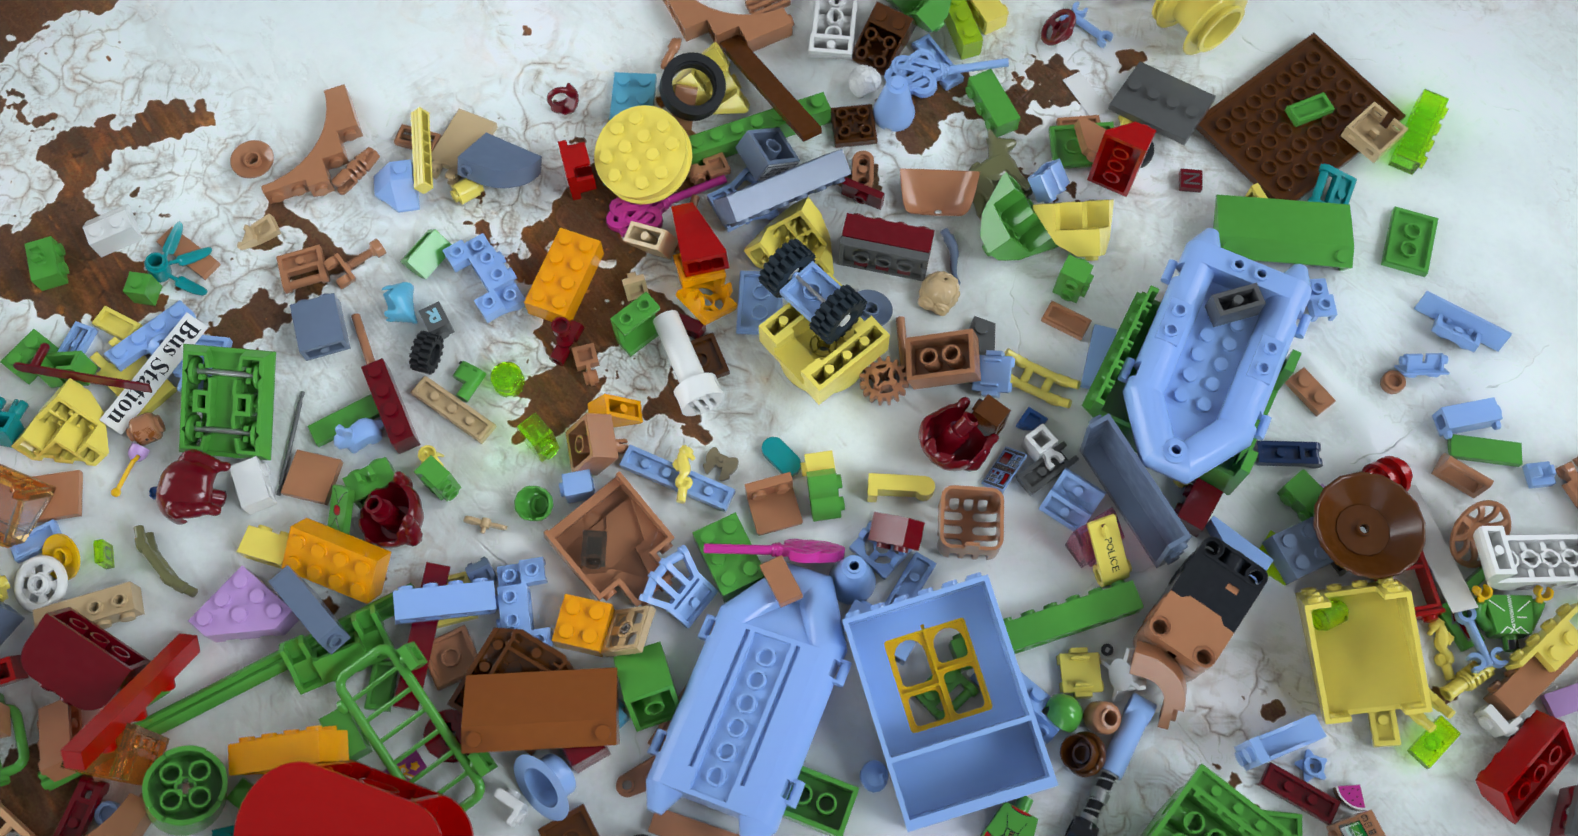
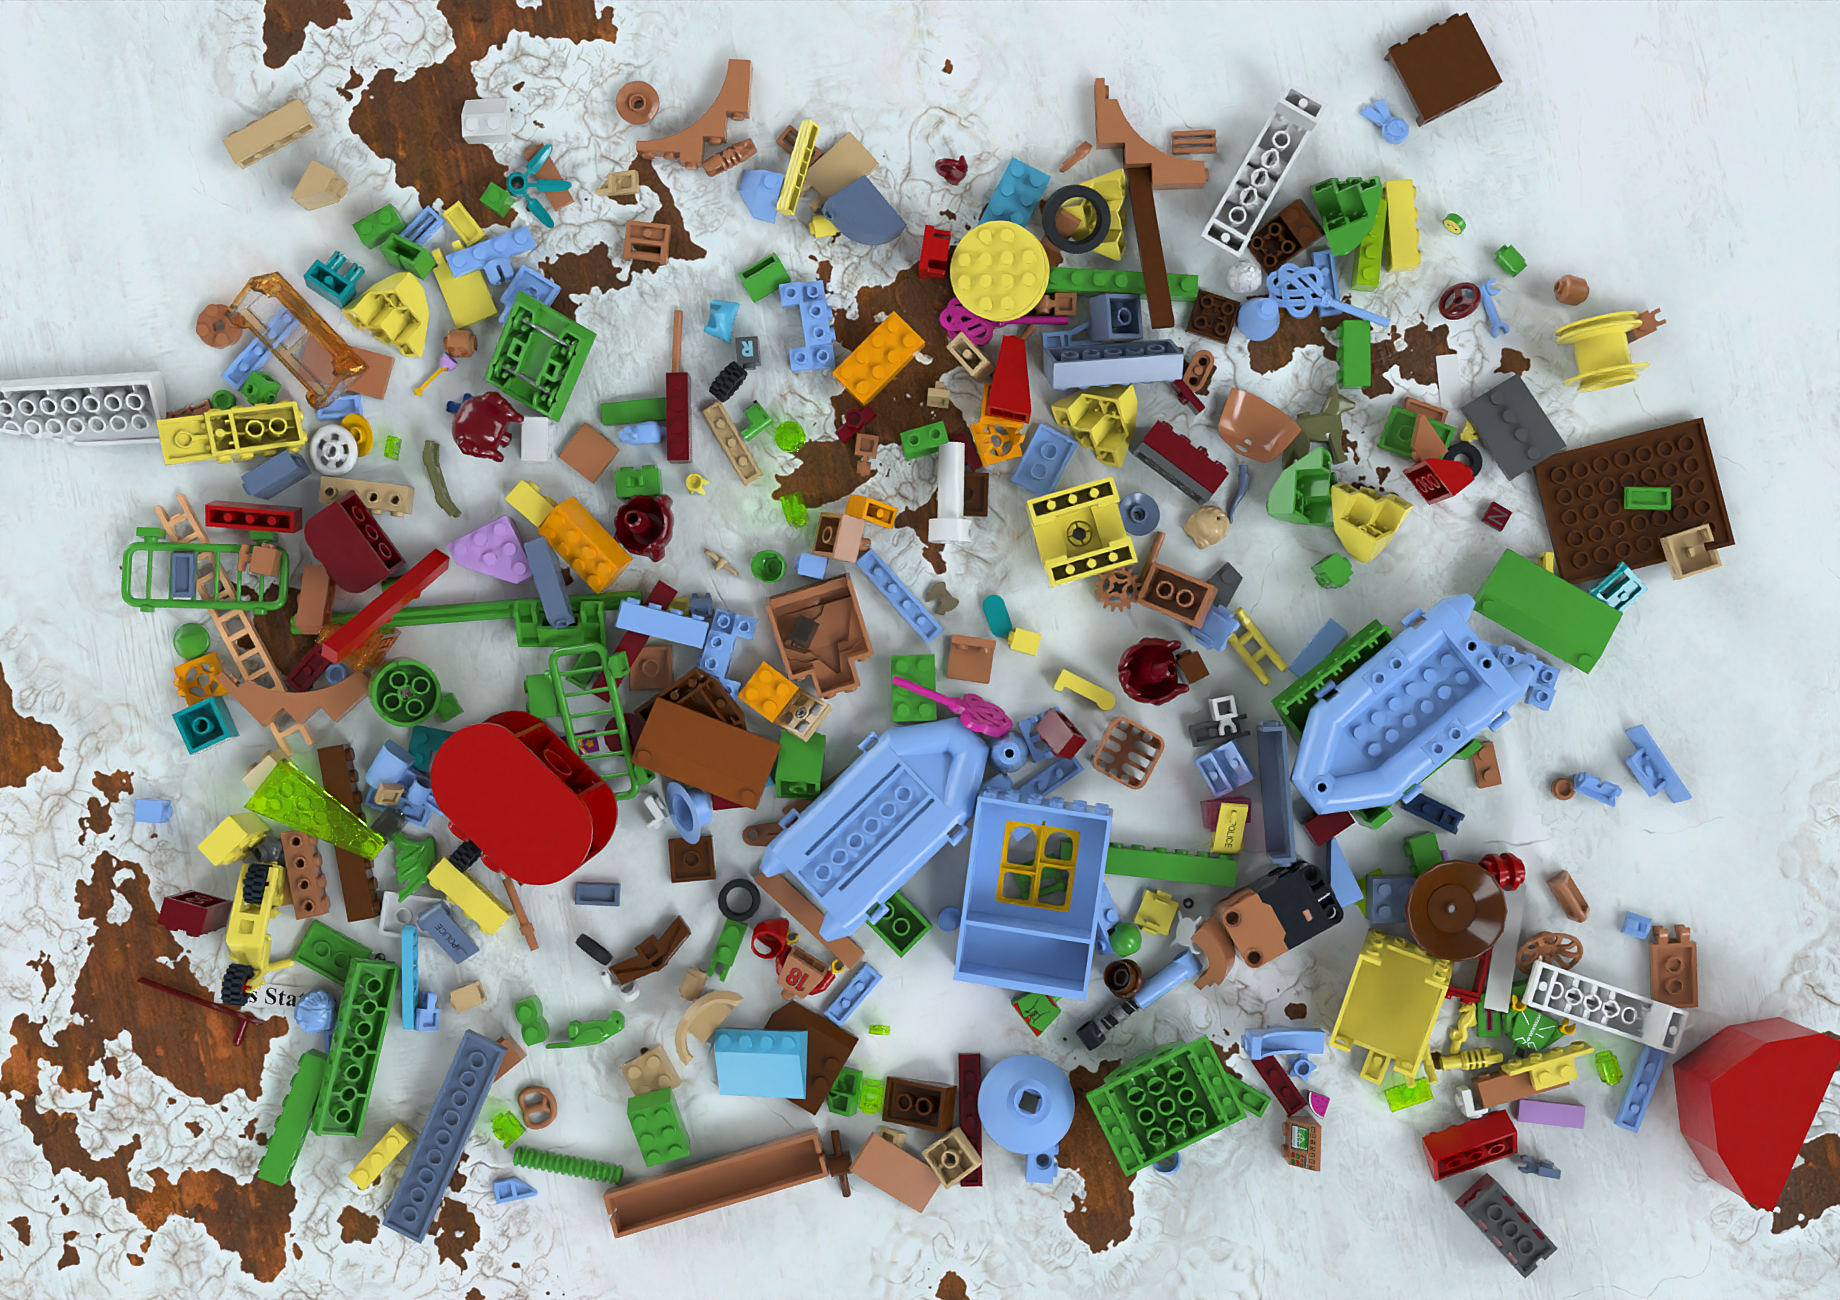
camera: 25 degrees right, 20 degrees up
dark red piece [13,343,153,393] -> none
bright green brick [25,236,69,291] -> none
white sticker [100,313,208,435] -> none
light orange brick [228,725,349,776] -> none
dark grey piece [276,391,305,496] -> none
sand blue brick [290,293,351,361] -> none
nougat bar [323,238,386,289] -> none
bright green tile [327,484,355,534] -> none
bright green window [414,455,462,501] -> none
light blue plate [638,545,718,629] -> none
light yellow animal [672,445,696,504] -> none
black plate [758,238,867,344] -> none
nougat tile [760,555,803,608] -> none
bright green brick [806,468,845,522] -> none
slope [981,447,1027,494] -> none
blue tile [1016,407,1048,431] -> none
light blue brick [1028,158,1070,203] -> none
nougat tile [1041,301,1092,341] -> none
nougat head [1083,701,1121,735] -> none
dark grey brick [1205,283,1266,327] -> none
clear neon green brick [1311,599,1349,631] -> none
bright green tile [1381,206,1439,277] -> none
clear neon green brick [1388,89,1449,175] -> none
light blue brick [1432,397,1503,439] -> none
bright green tile [1447,434,1523,467] -> none
light blue bar [1454,609,1509,673] -> none

